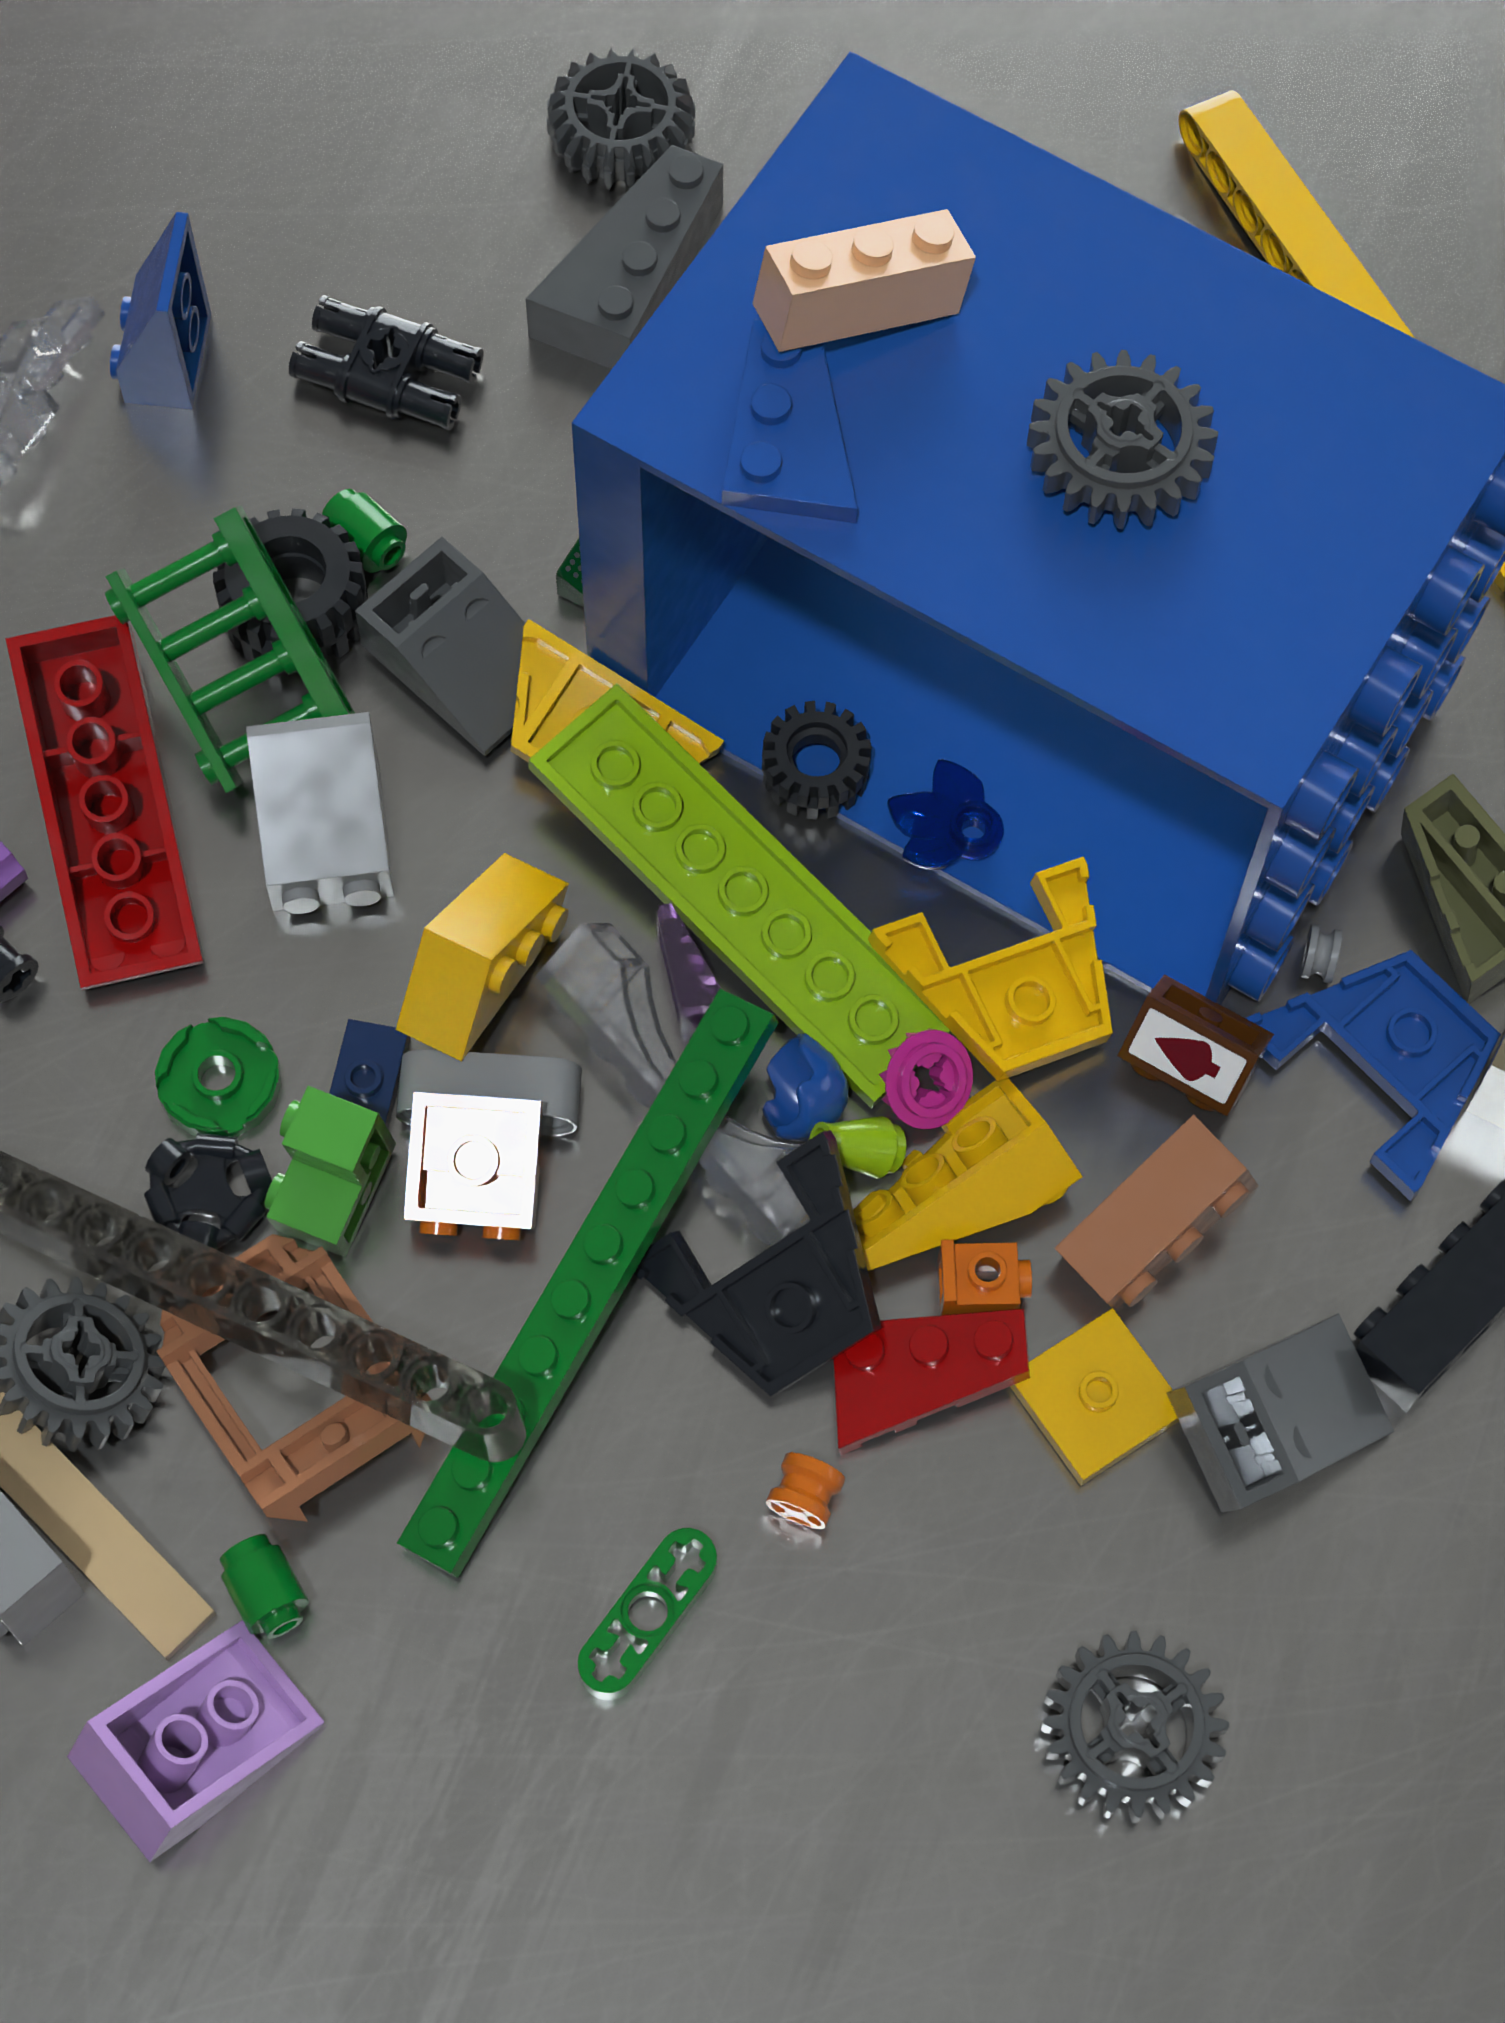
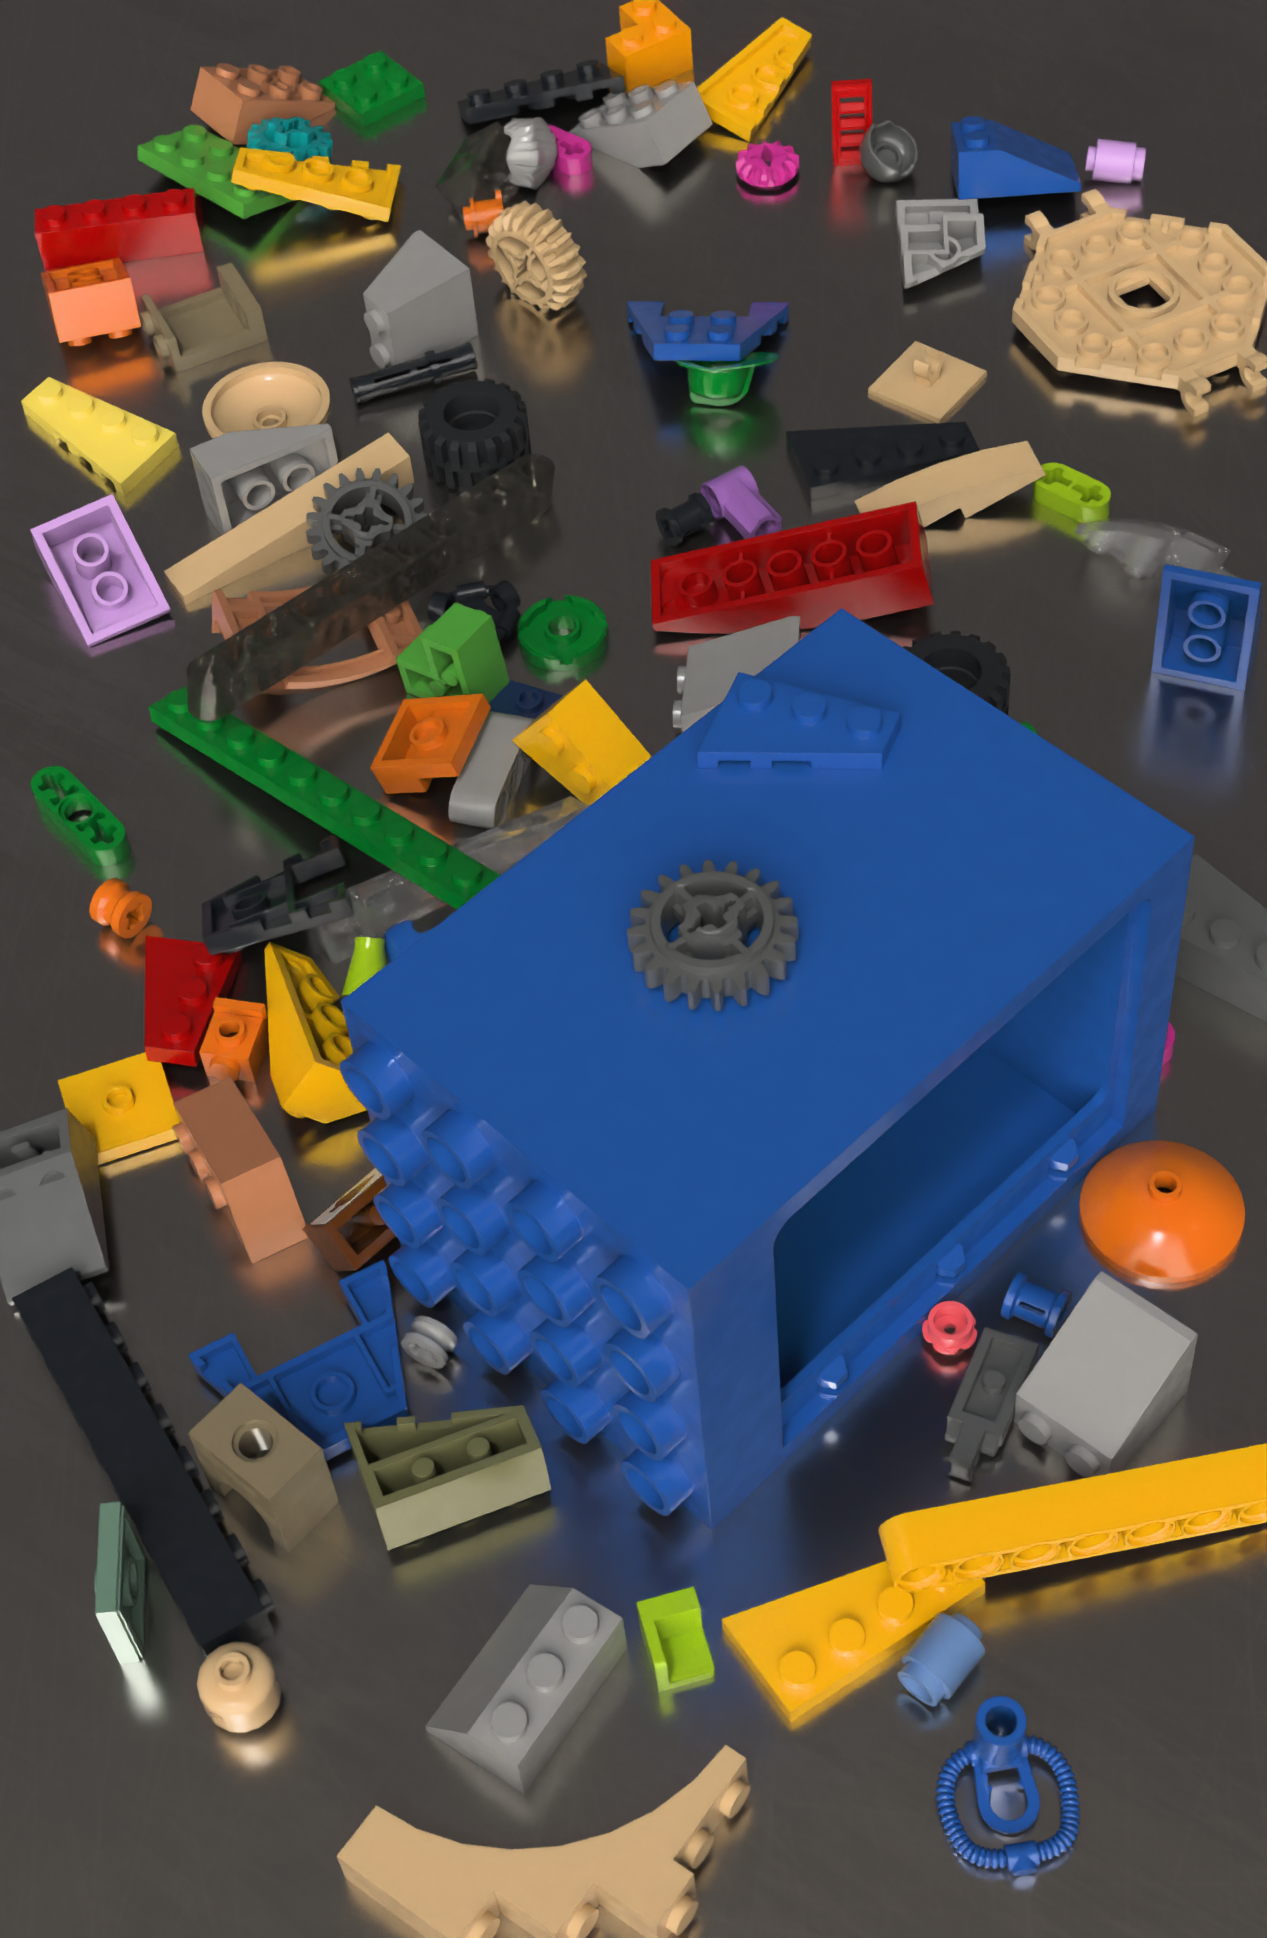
camera: 110 degrees right, 15 degrees down
green fence [105,506,355,793] -> none
green brick [219,1534,309,1639] -> none
black pin [289,295,484,430] -> none
light nougat brick [752,209,976,352] -> none

